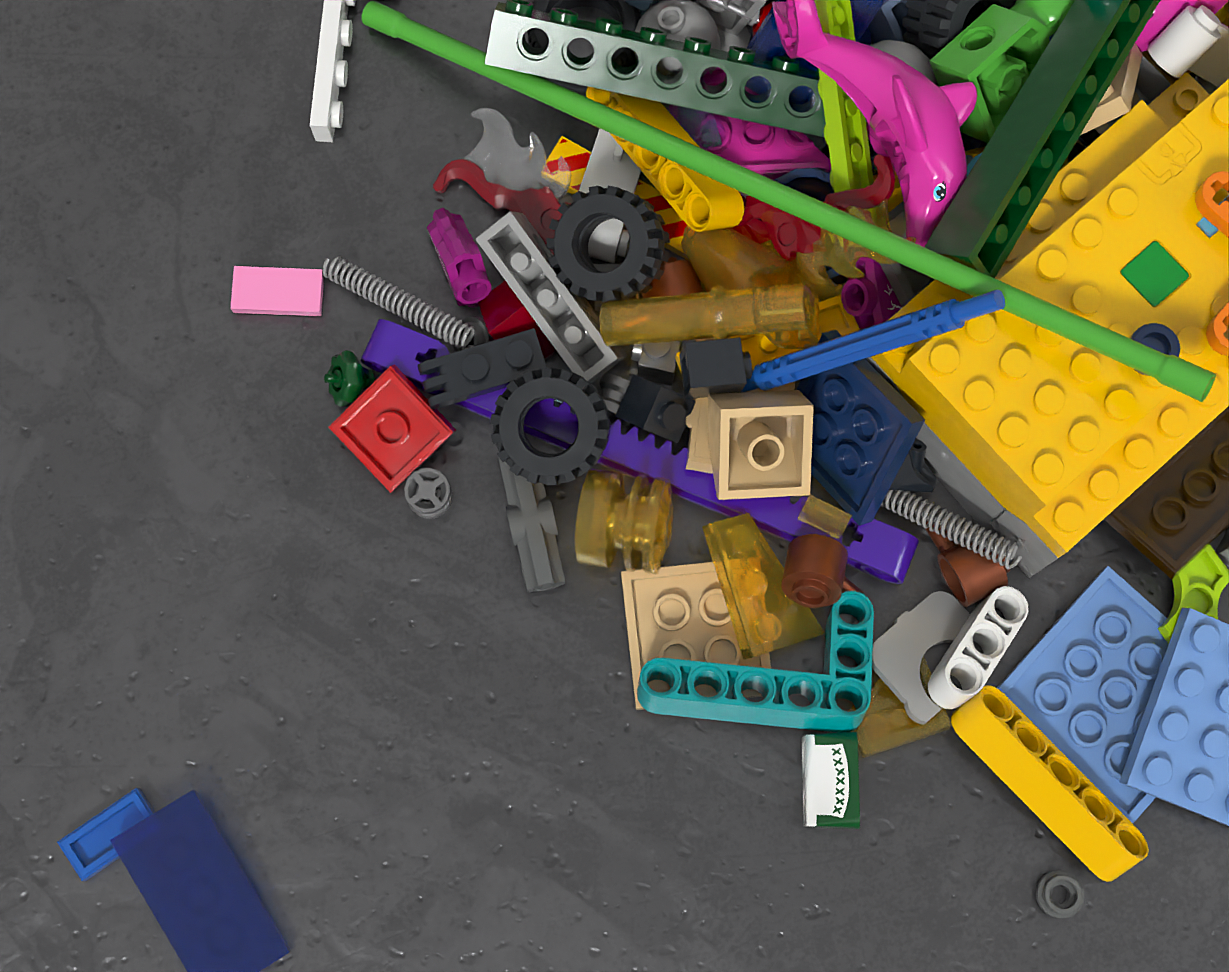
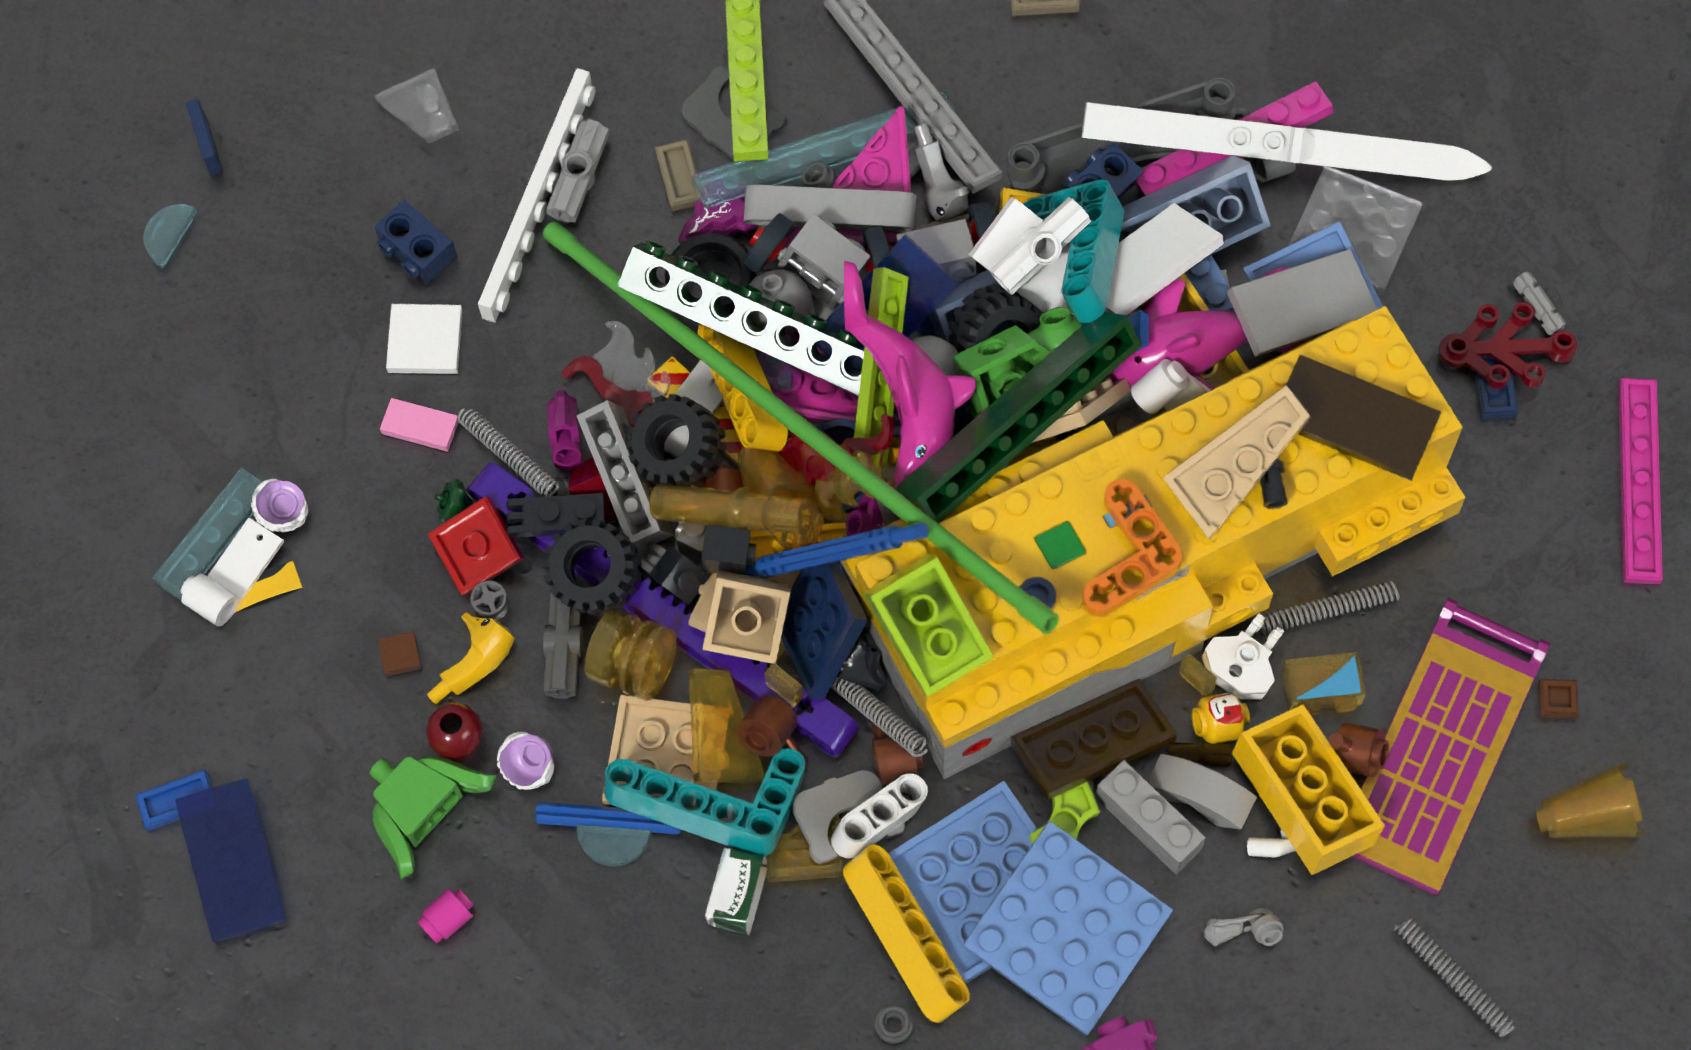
camera: 20 degrees right, 10 degrees down
none -> clear light blue tile [152,467,263,600]
none -> white door [181,518,285,627]
none -> yellow sticker [235,561,302,612]
none -> lavender hair [251,479,308,532]
none -> bright green torso [370,755,496,879]
none -> dark blue brick [374,200,458,284]
none -> reddish brown tile [378,631,422,677]
none -> white tile [386,304,463,374]
none -> dark pink brick [417,888,474,943]
none -> dark red piece [425,702,483,763]
none -> yellow animal [427,612,515,705]
none -> lavender hair [497,732,554,790]
none -> blue axle [535,802,681,834]
none -> clear light blue tile [577,825,651,867]
none -> lime slope [862,554,994,697]

